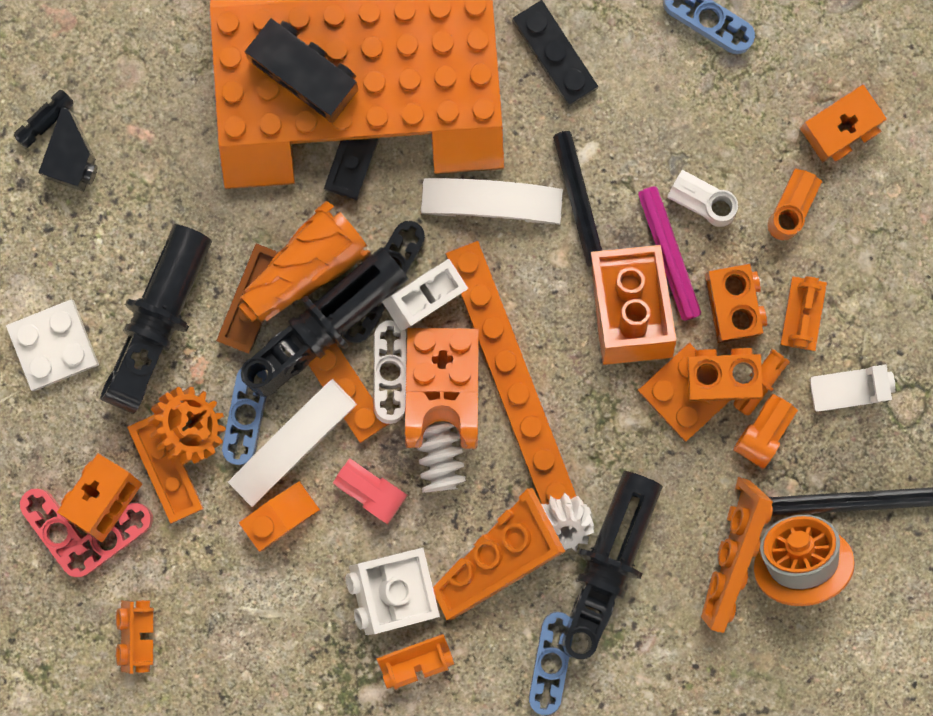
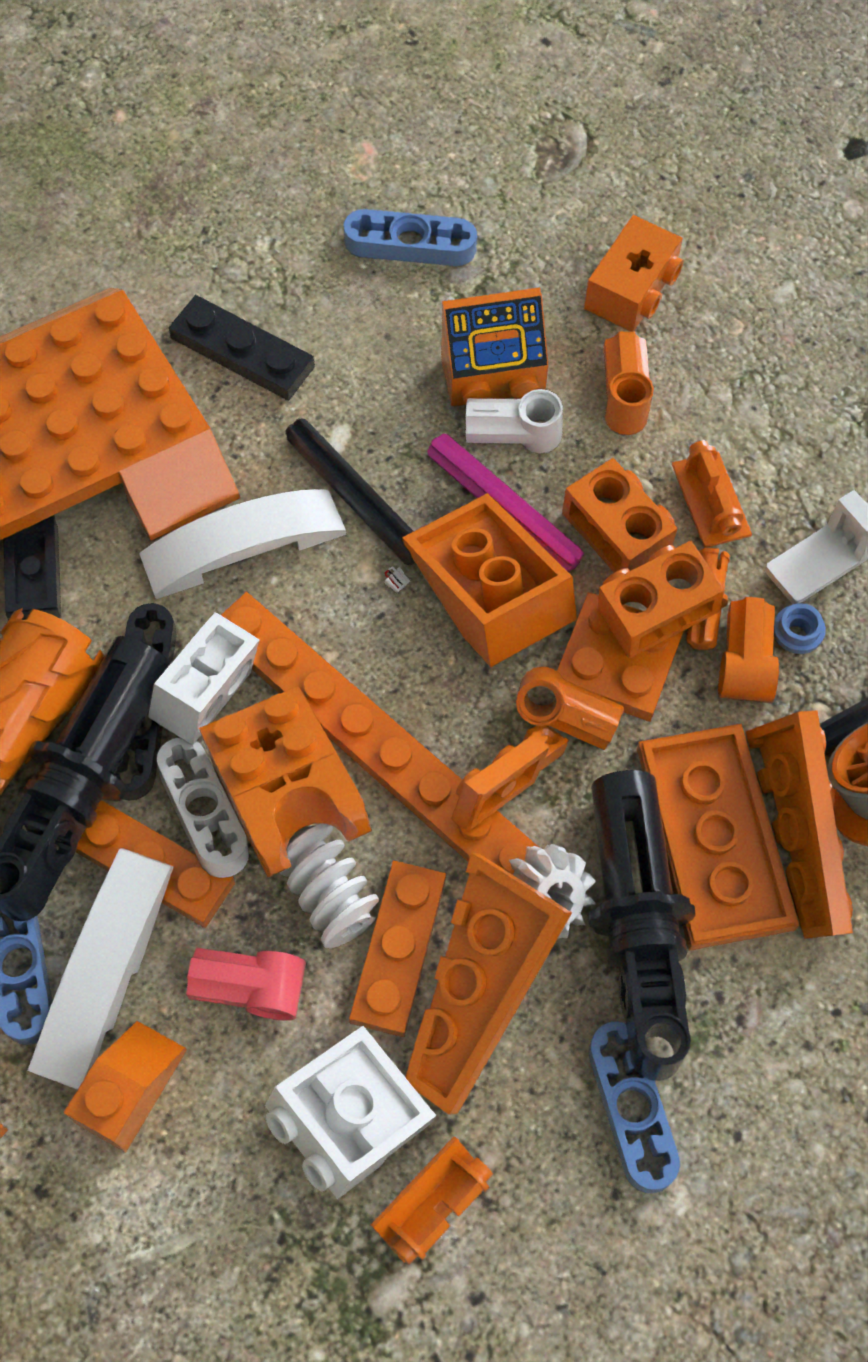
camera: 25 degrees left, 20 degrees down
none -> orange plate [349,860,446,1038]
none -> white piece [384,567,410,594]
none -> slope [441,287,548,407]
none -> orange hinge [451,725,569,831]
none -> orange piece [516,666,624,750]
none -> orange tile [637,724,800,951]
none -> medium blue plate [774,603,826,654]

